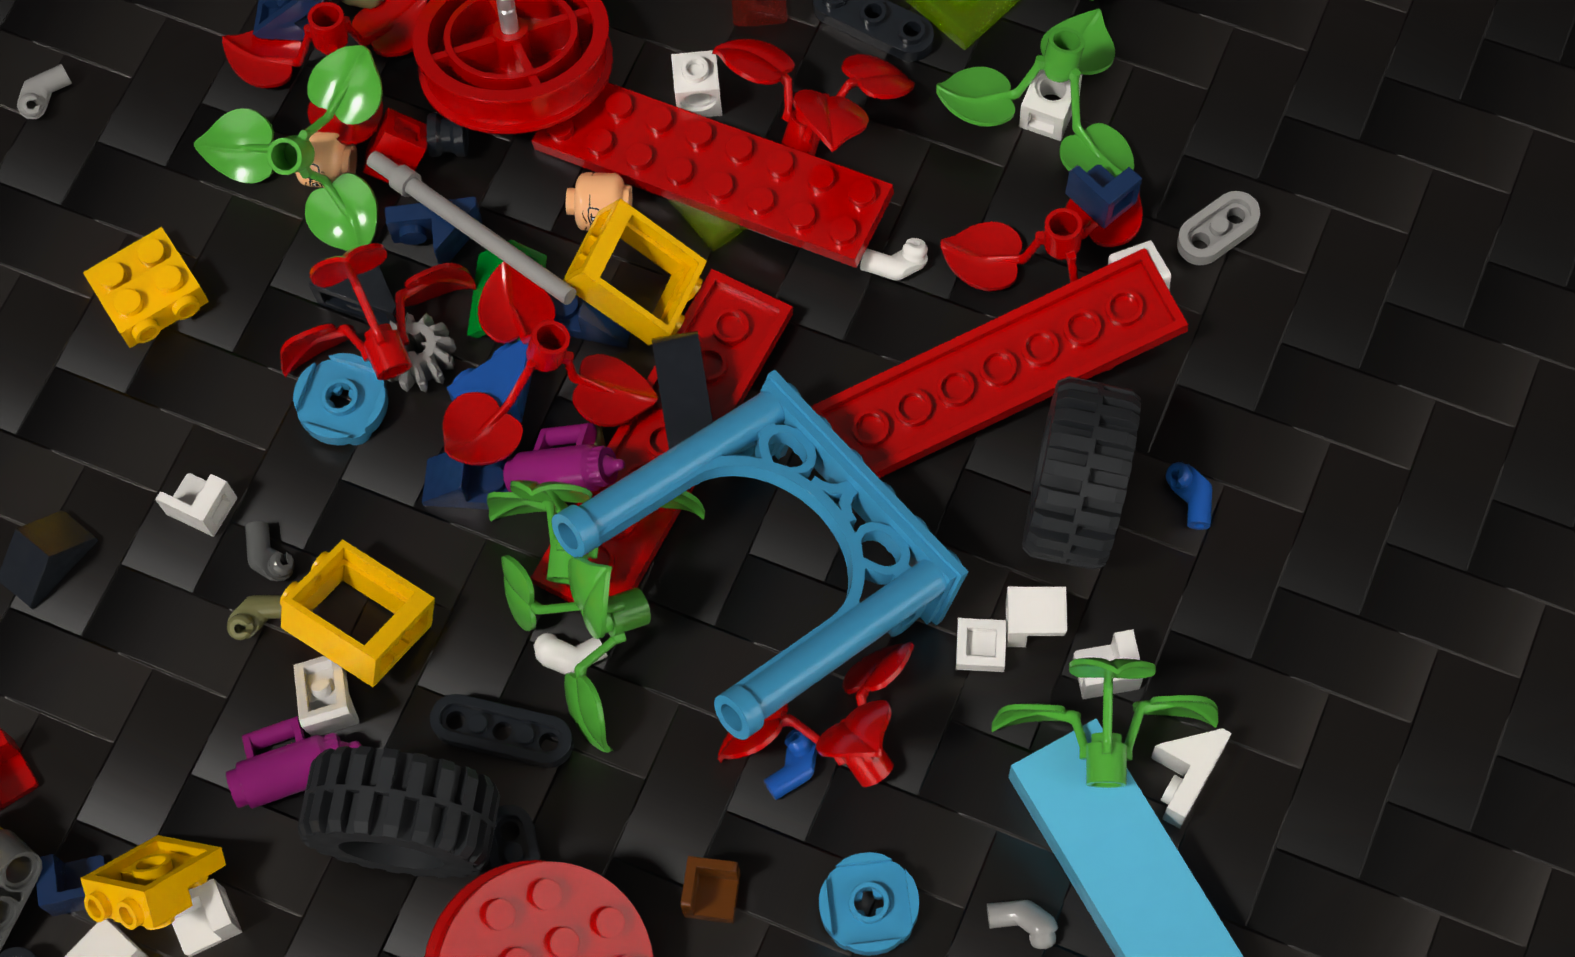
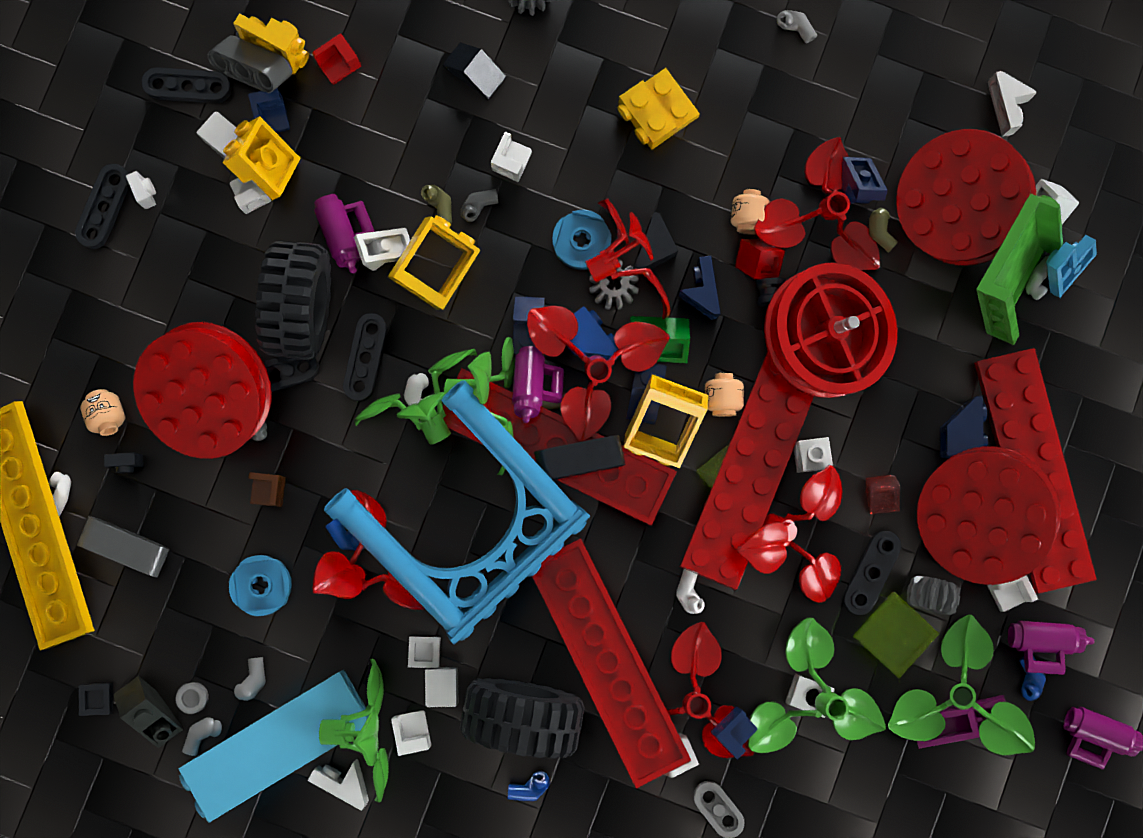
camera: 80 degrees right, 15 degrees up
bright green plant [194,45,383,251] -> none
light grey bar [367,151,577,305] -> none

